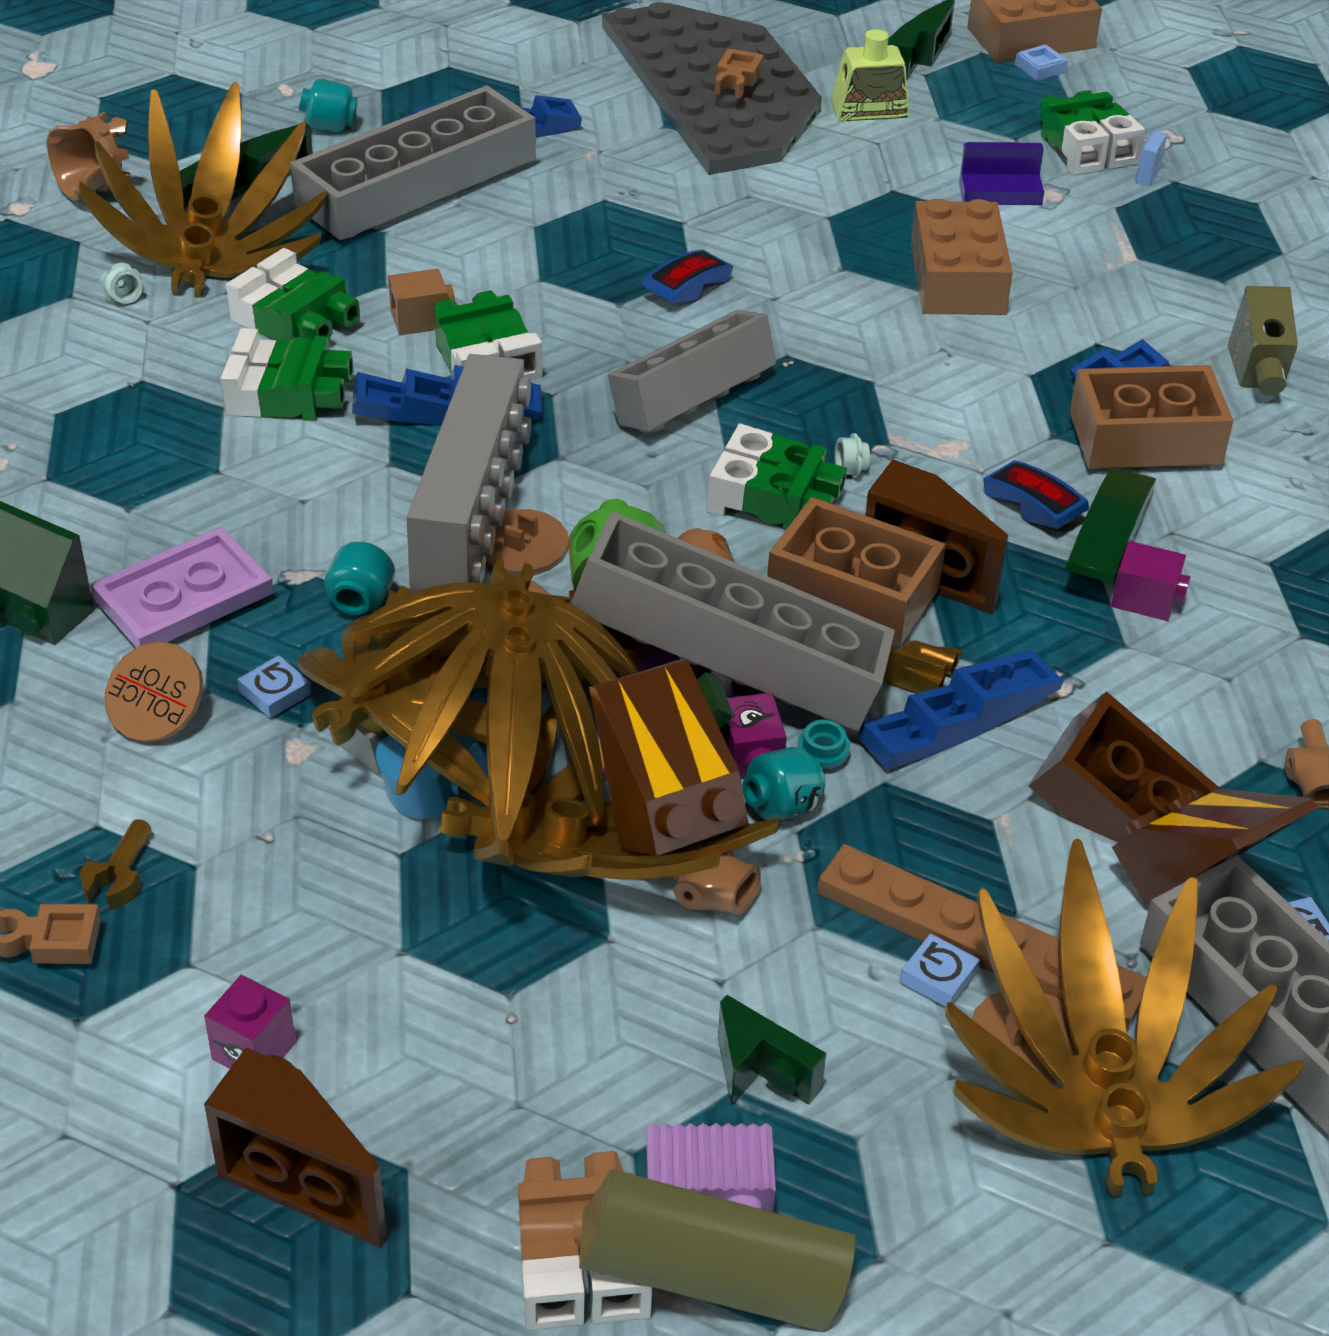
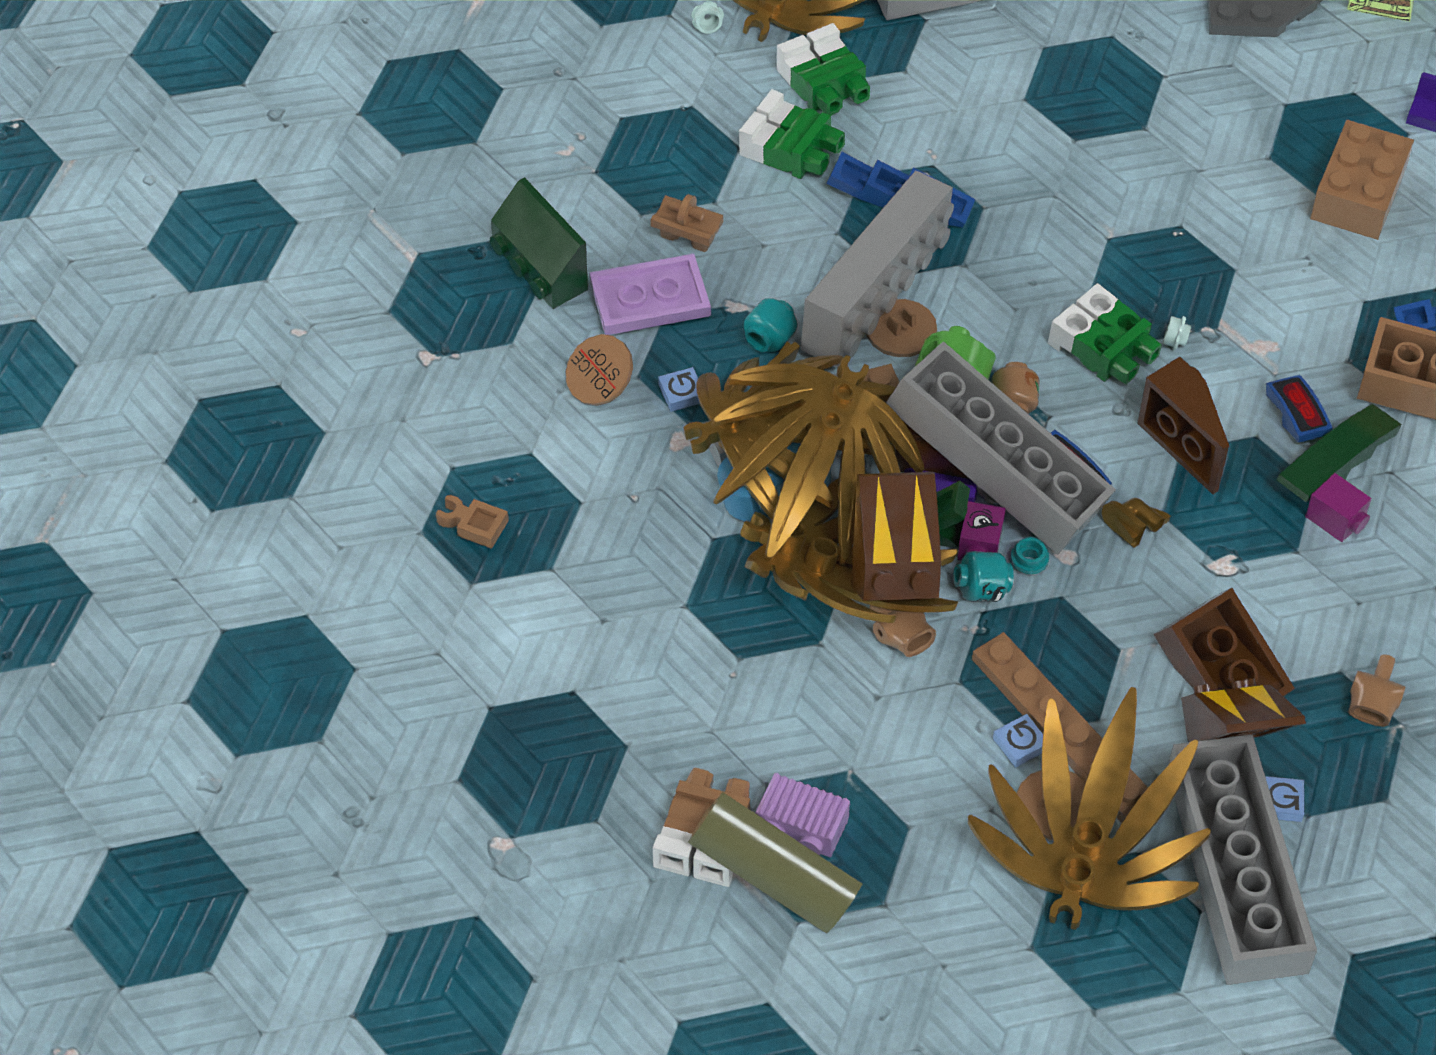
camera: 25 degrees right, 10 degrees up
pearl gold bar [80,819,151,910] -> none
magenta brick [204,974,296,1069] -> none
reddish brown slope [204,1047,387,1248] -> none
medium nougat brick [388,268,455,336] -> none
green hips [434,290,542,380] -> none
light grey brick [607,309,777,433] -> none
slope [642,249,733,303] -> none
dark green slope [718,995,826,1105] -> none
medium nougat brick [767,497,946,646] -> none
blue slope [857,650,1064,770] -> none
none -> medium nougat hips [651,194,724,252]

